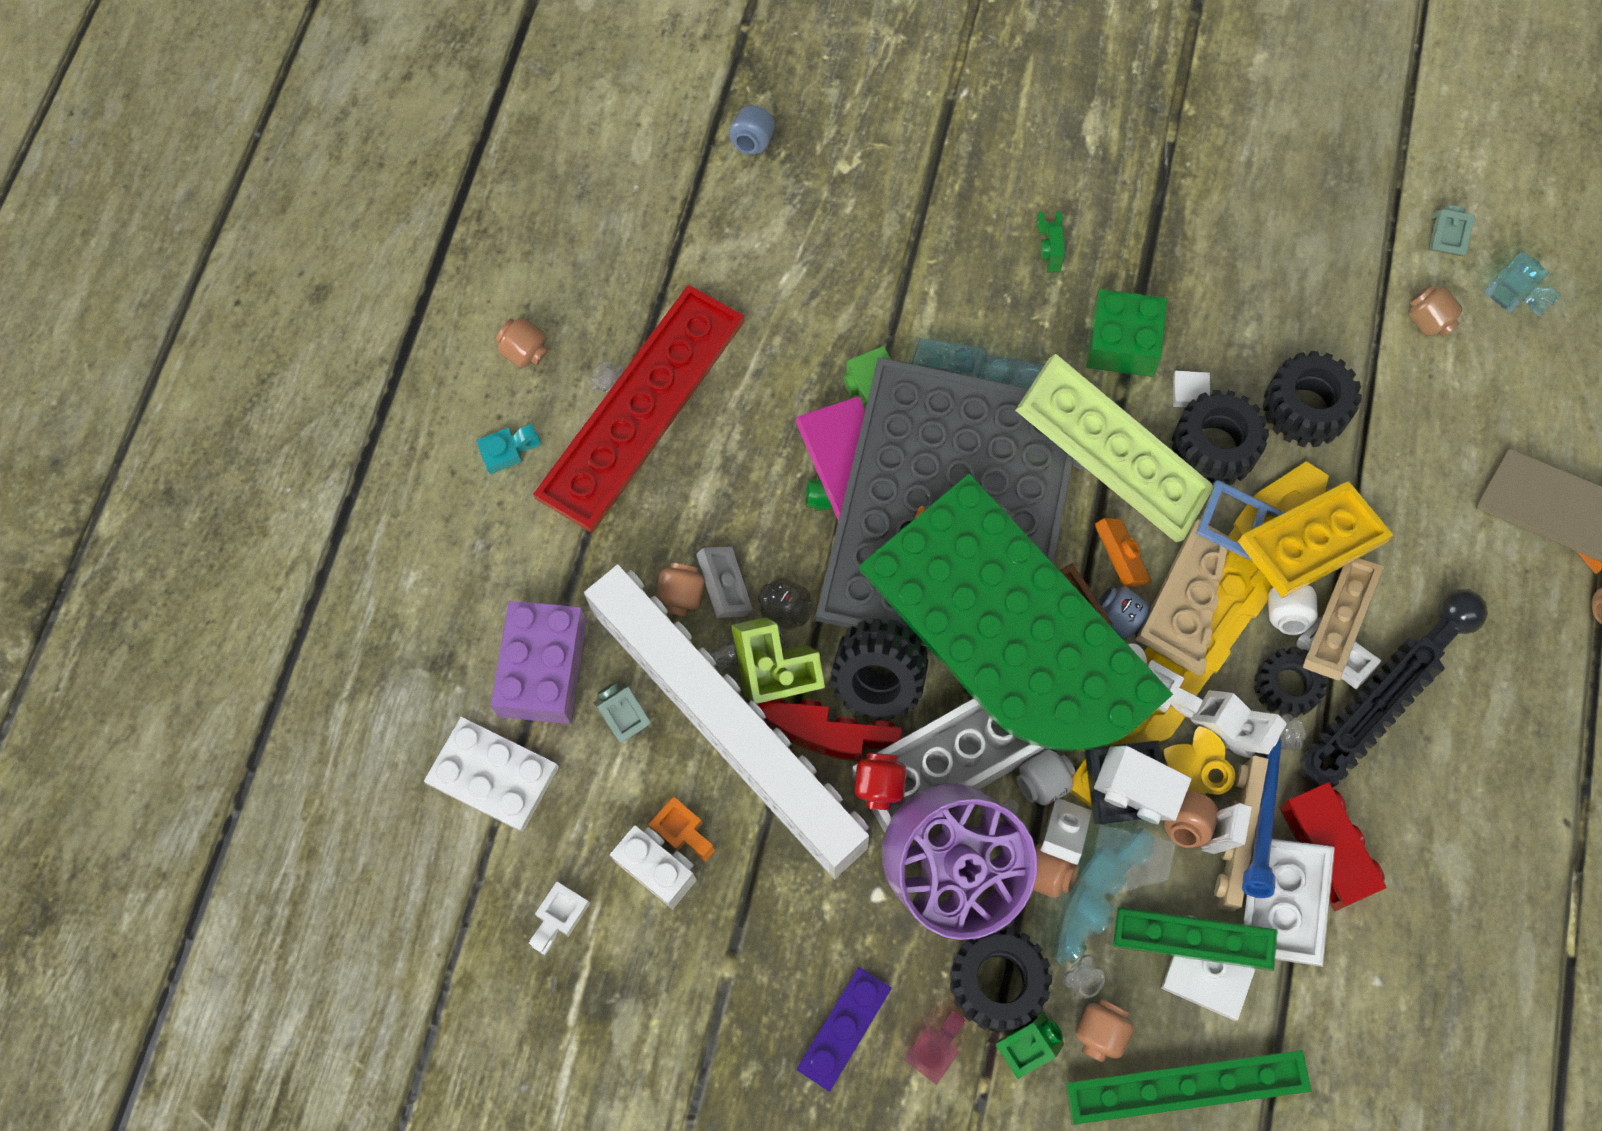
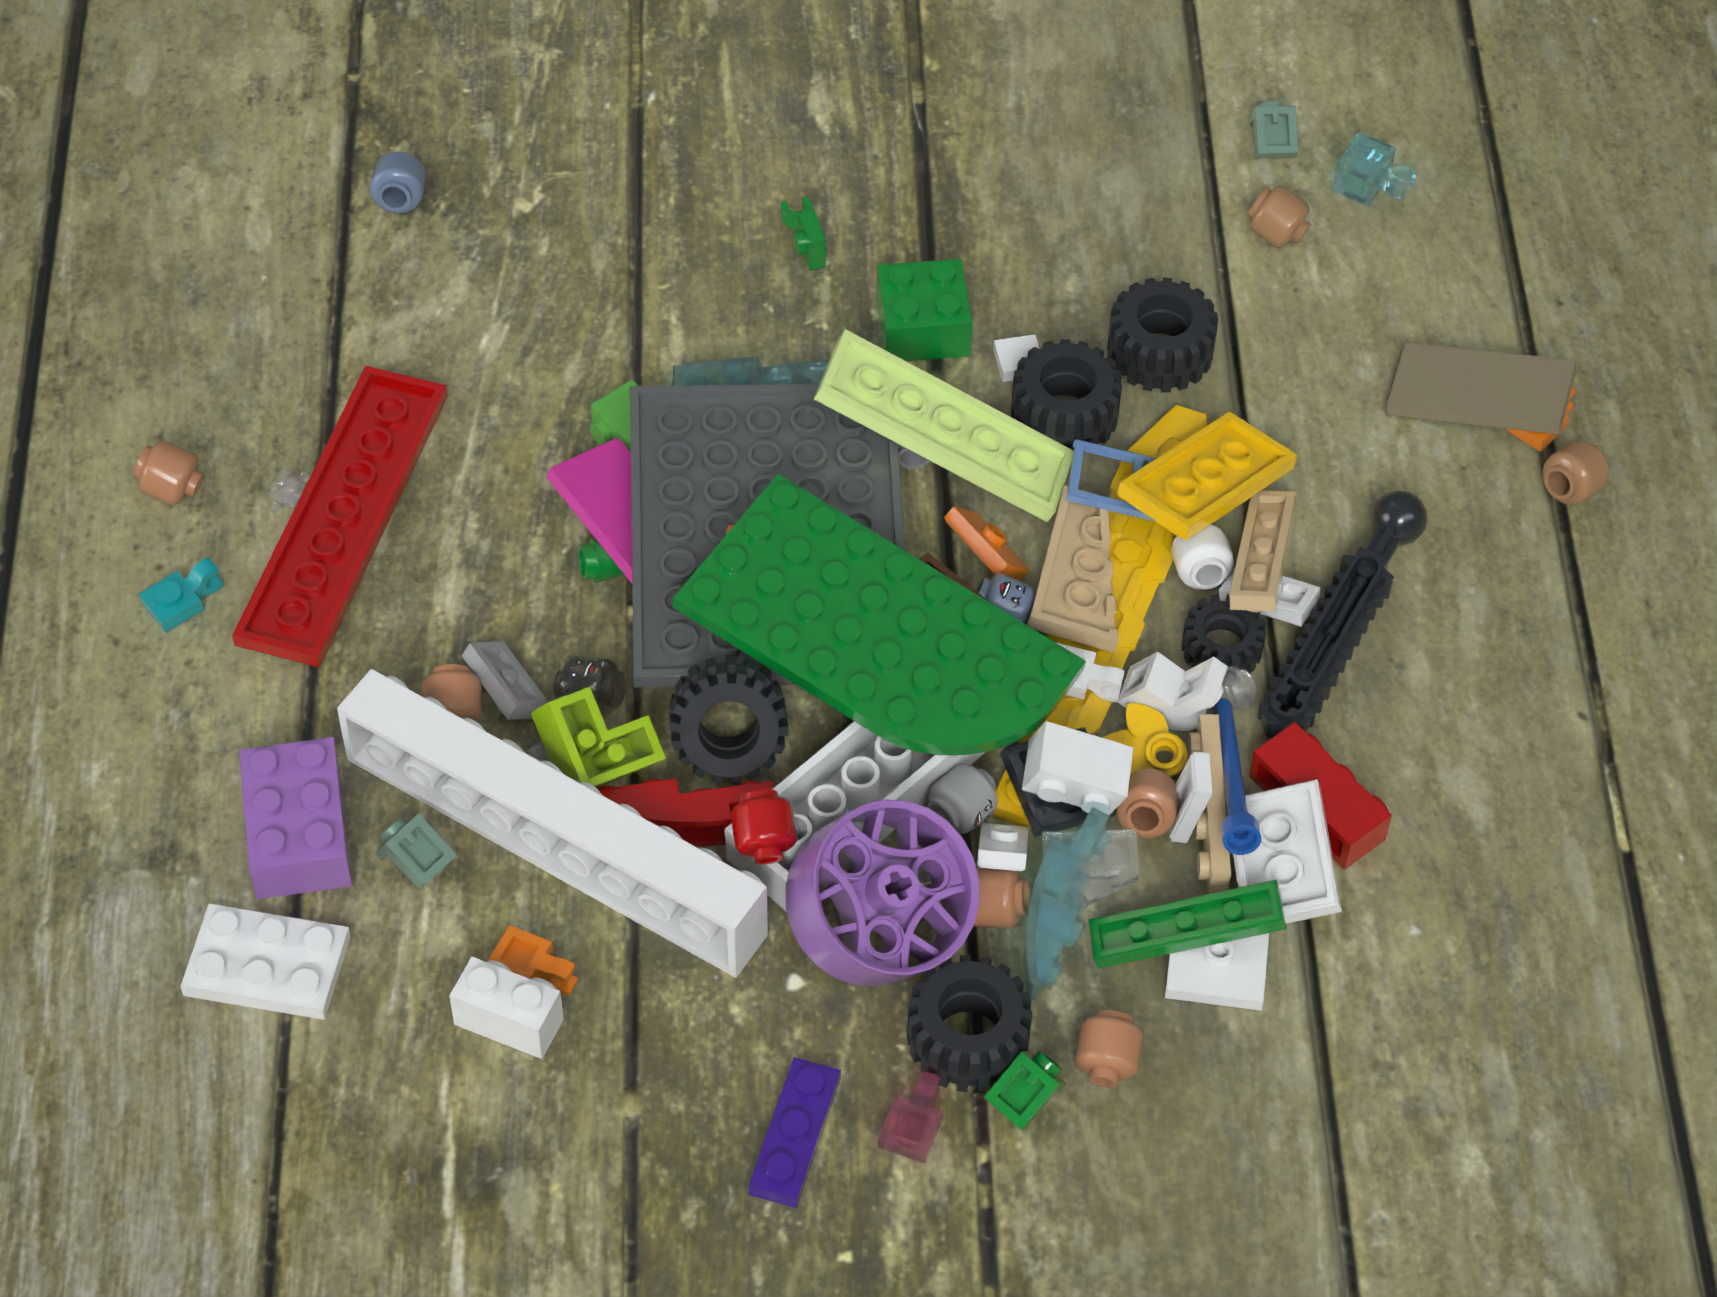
camera: 20 degrees left, 15 degrees down
white plate [529,882,590,955] -> none
clear plate [1063,955,1105,999] -> none
green plate [1064,1050,1312,1125] -> none

